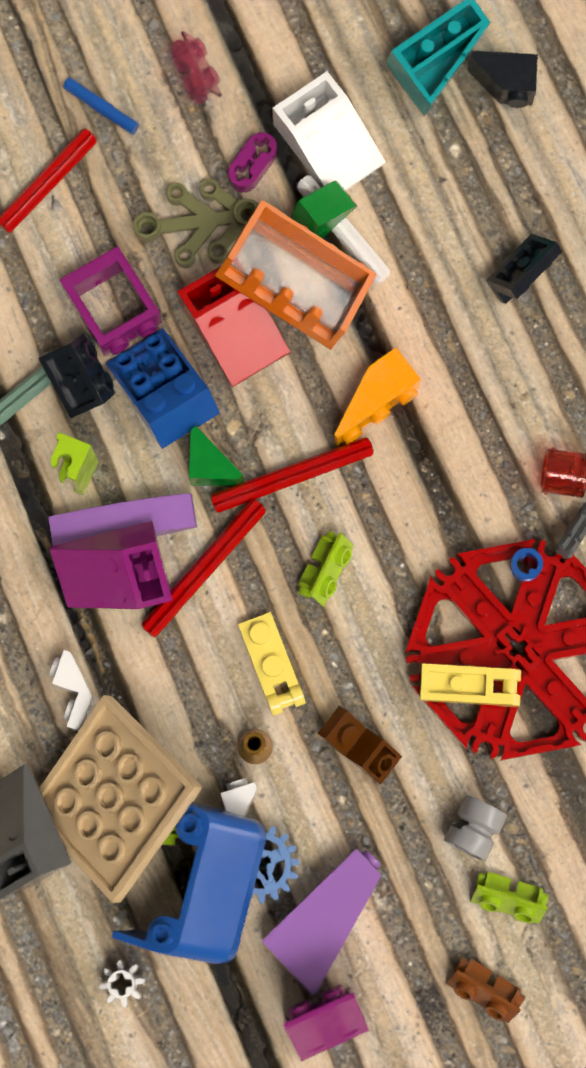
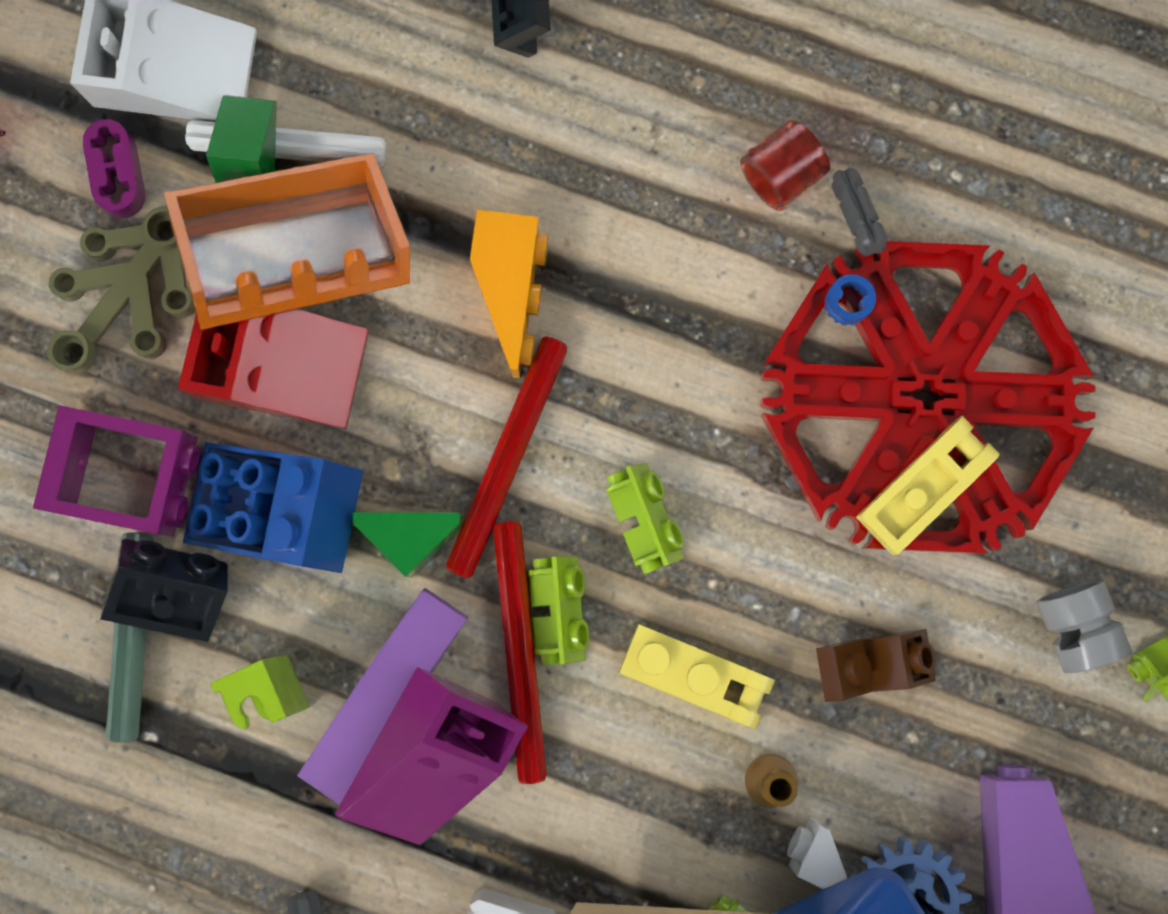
camera: 50 degrees left, 5 degrees up
none -> lime hinge [528,556,589,665]

